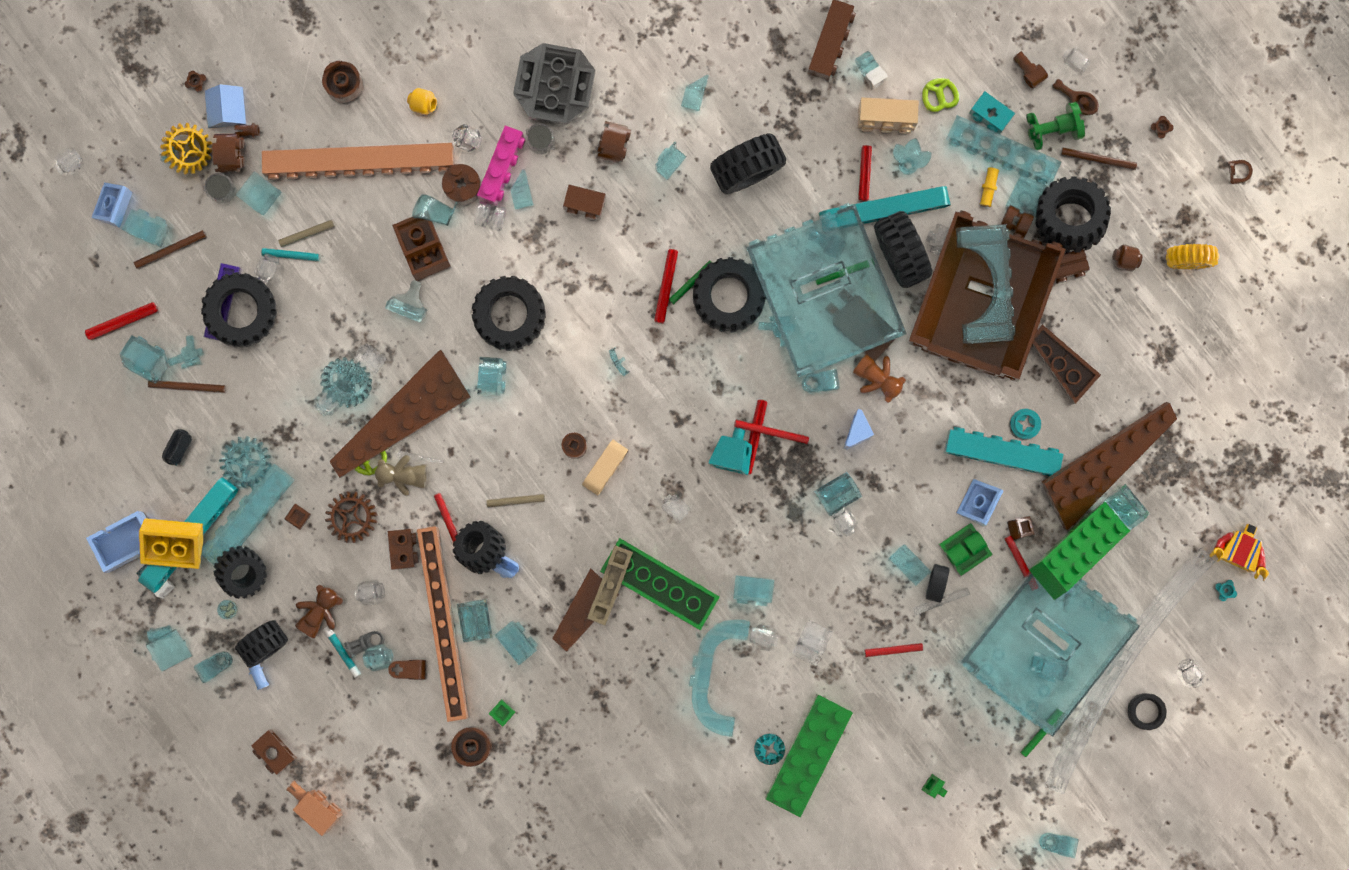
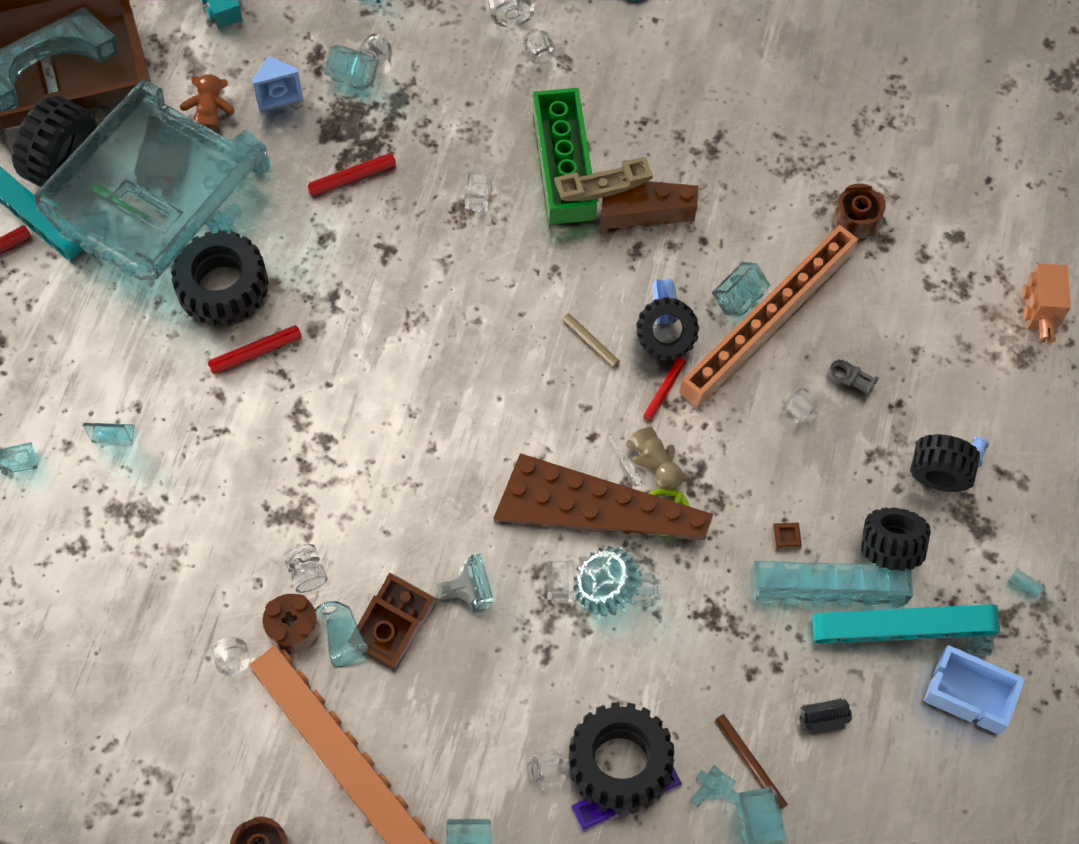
camera: 130 degrees left, 20 degrees down
yellow slope [139,519,203,569] -> none
clear light blue piece [146,629,192,672] -> none
clear light blue piece [193,651,233,684] -> none
clear light blue tile [217,600,238,619] -> none
clear light blue gear [219,436,272,488] -> none
reddish brown brick [251,729,297,775] -> none
teal bar [261,248,319,261] -> none
dark tan bar [278,219,334,247] -> none
reddish brown piece [295,585,343,639] -> none
teal bar [323,626,361,678] -> none
reddish brown gear [325,491,378,543] -> none
clear light blue head [363,644,393,672] -> none
reddish brown brick [388,529,419,570] -> none
reddish brown piece [388,660,426,680] -> none
yellow head [407,88,437,115] -> none
black tyre [472,276,546,351] -> none
dark pink brick [477,125,525,206] -> none
clear light blue brick [477,357,506,396] -> none
green tile [489,699,516,727] -> none
clear light blue brick [495,620,538,665] -> none
clear light blue slope [510,169,533,209] -> none
dark grey piece [513,43,596,125] -> none
piece [526,123,556,154] -> none
reddish brown wheel [561,432,587,459] -> none
reddish brown brick [563,184,606,220] -> none
tan beam [582,439,629,496] -> none
reddish brown brick [596,121,631,163] -> none
clear light blue piece [609,347,630,376] -> none
green bar [669,260,711,305] -> none
clear light blue arch [689,620,750,737] -> none
teal torso [709,428,752,475] -> none
black tyre [710,133,786,194] -> none
clear light blue brick [733,576,774,606] -> none
red bar [734,420,809,444] -> none

